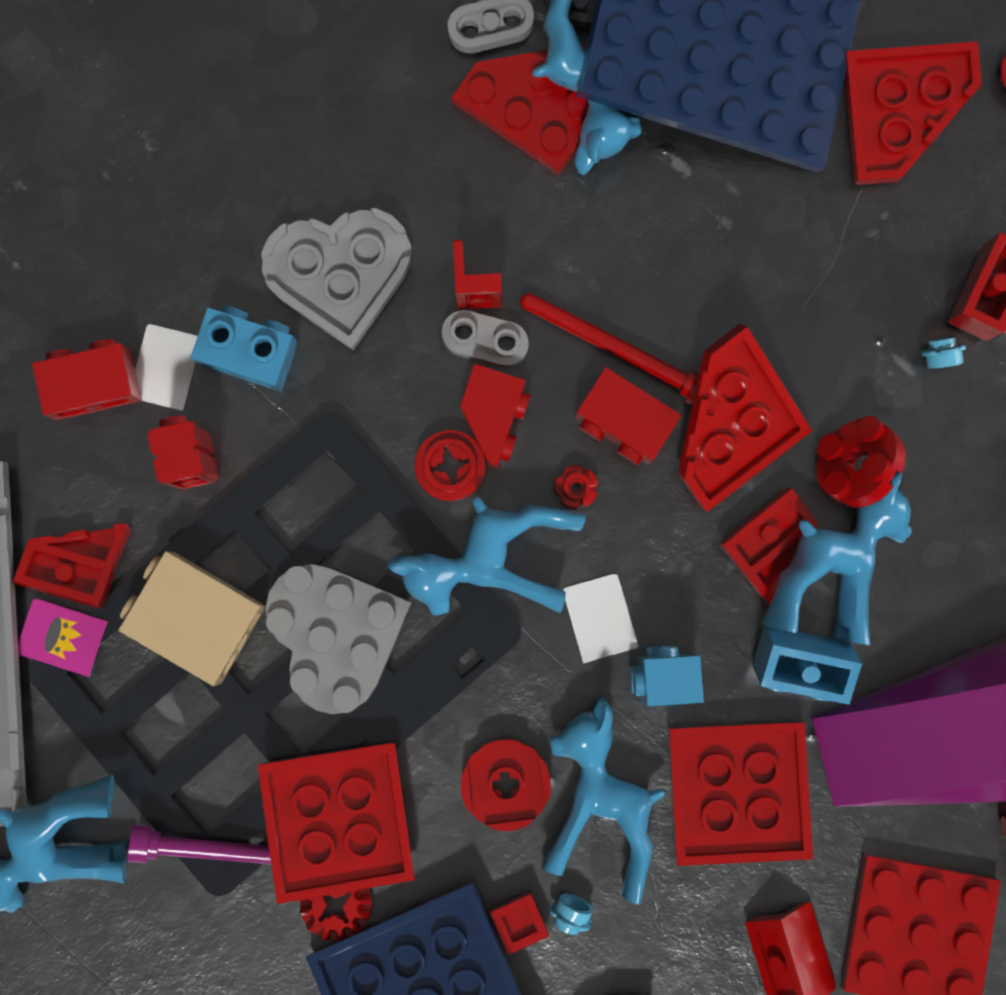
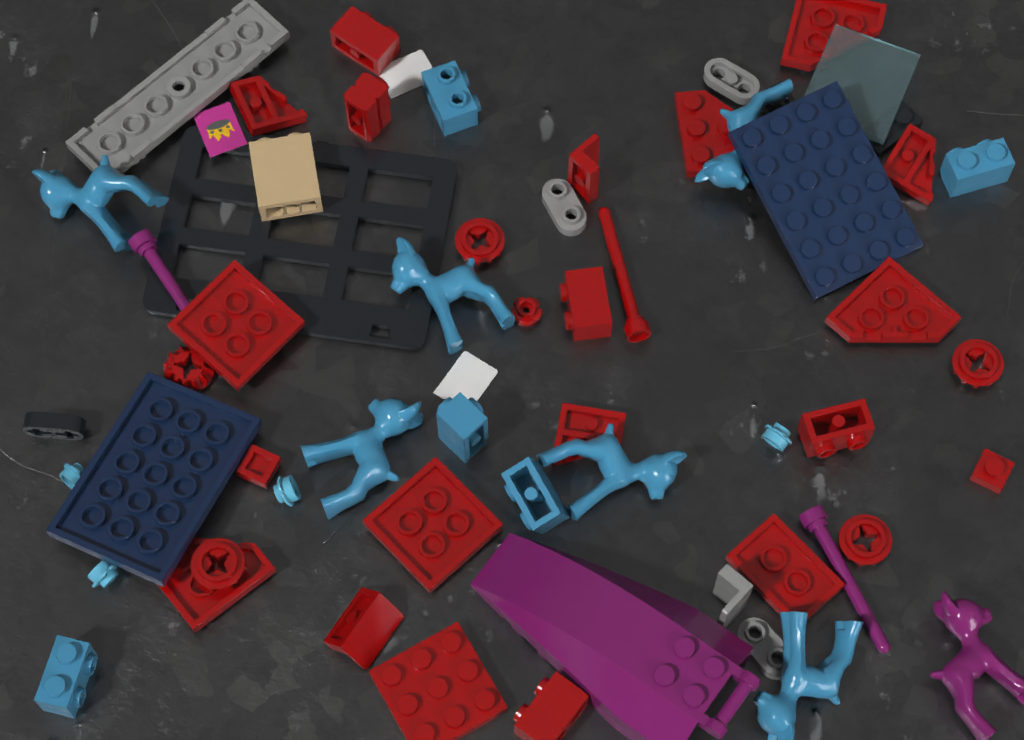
camera: 50 degrees right, 20 degrees down
light grey plate [261,208,412,351] -> none
light grey plate [265,564,412,714] -> none
red slope [460,364,531,469] -> none
red plate [461,738,551,831] -> none
red plate [678,323,812,512] -> none
red plate [817,416,906,508] -> none

